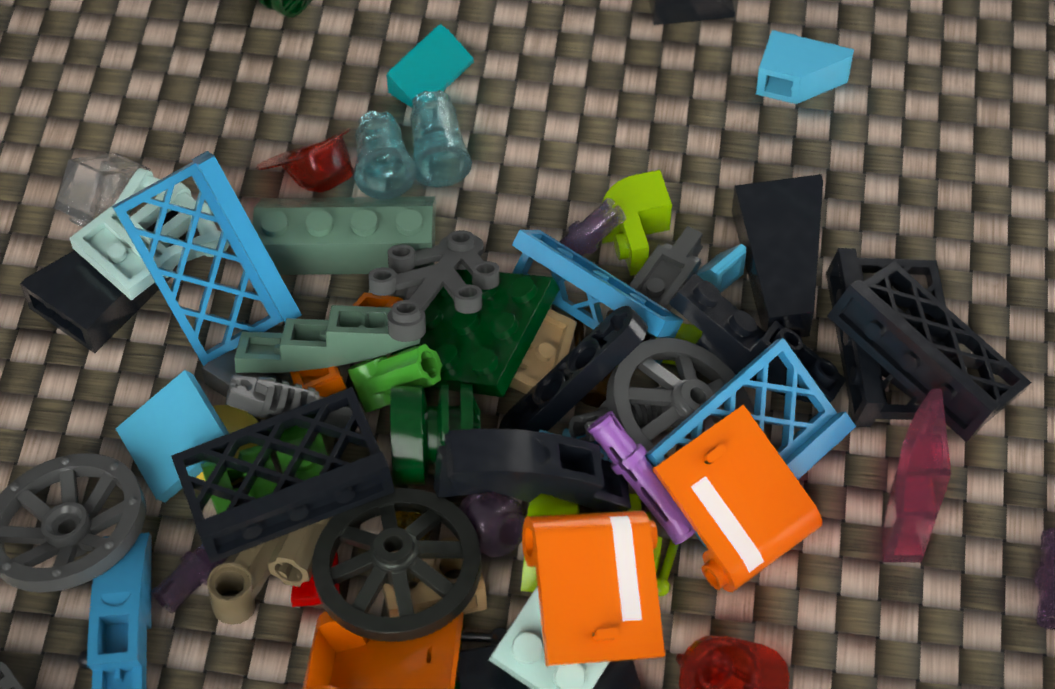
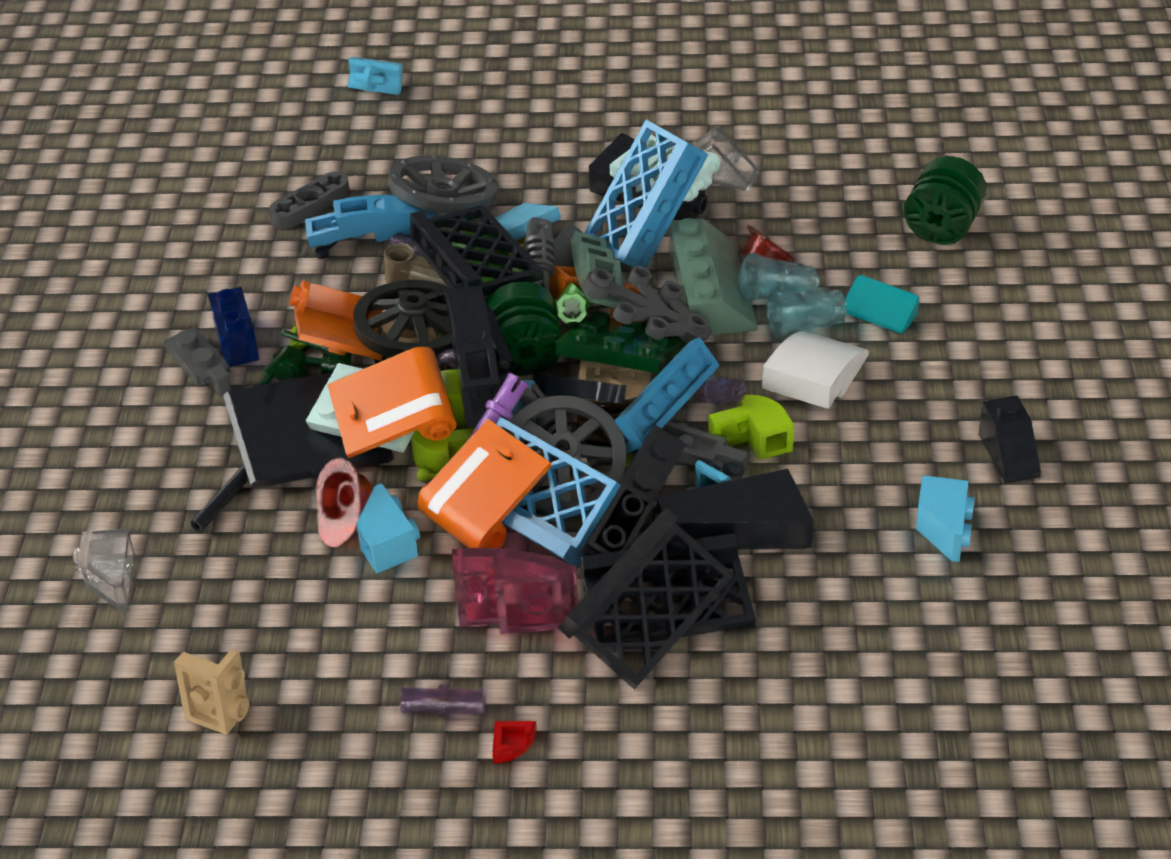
camera: 85 degrees right, 15 degrees down
none -> medium azure slope [356,483,420,574]
none -> white slope [762,331,869,409]

